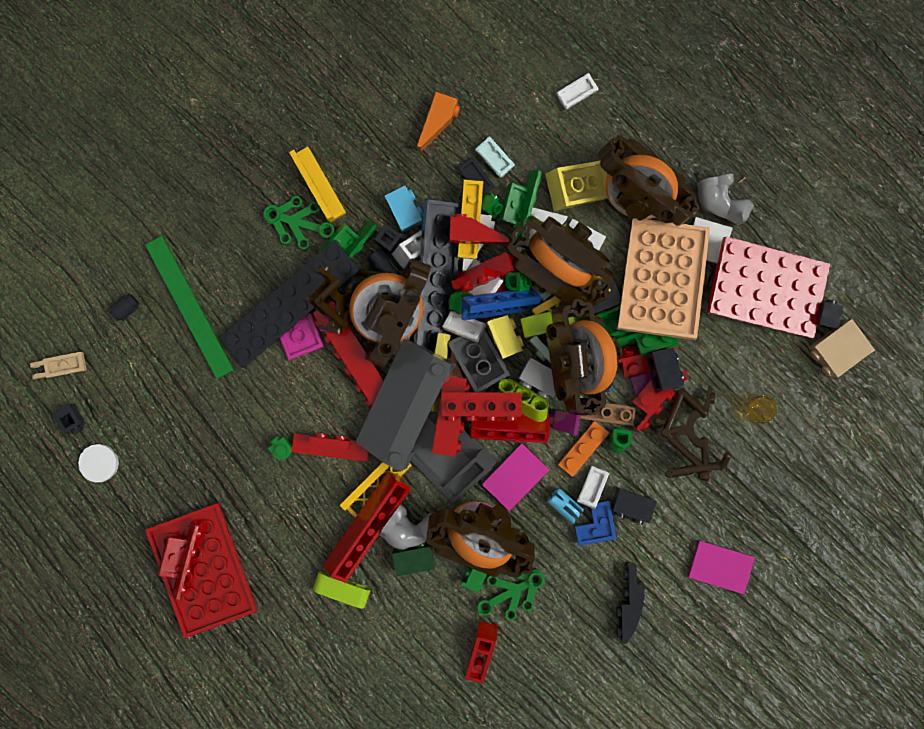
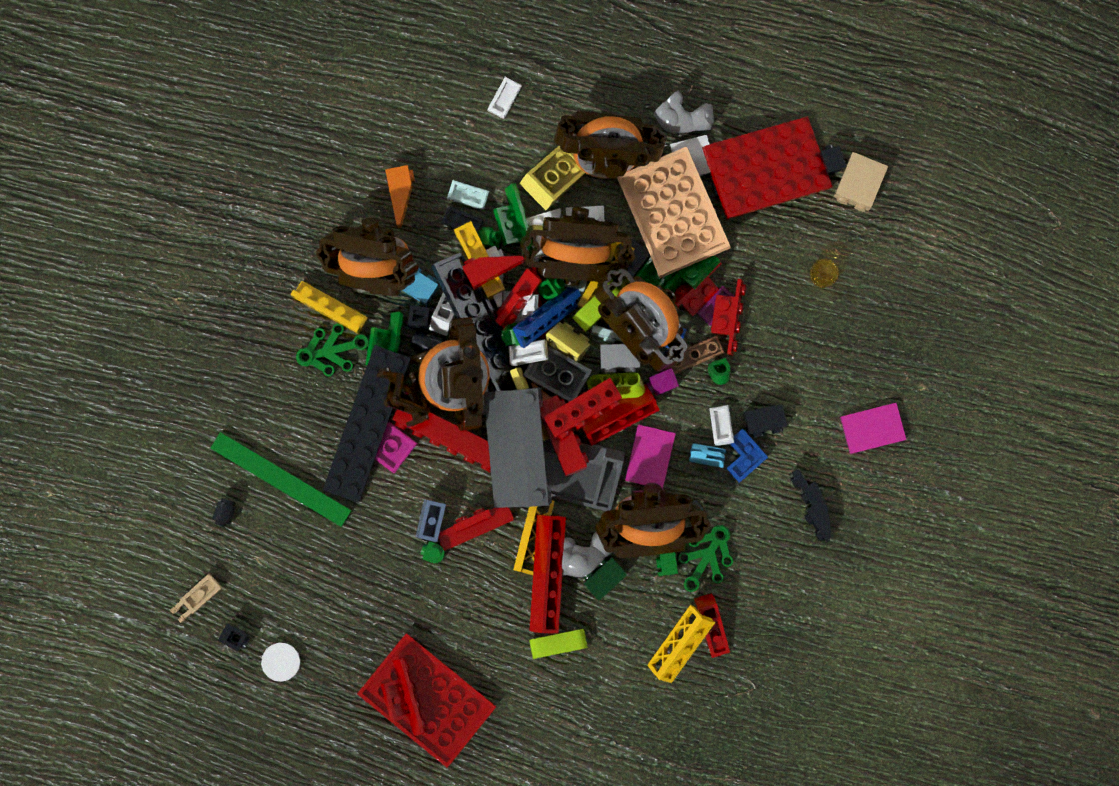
camera: 30 degrees left, 5 degrees down
orange plate [558,421,609,477] -> none
black brick [645,348,684,394] -> none
dark brown piece [654,387,732,481] -> none
none -> dark brown piece [316,218,418,296]
none -> sand blue brick [415,499,446,542]
none -> yellow fence [647,605,715,683]

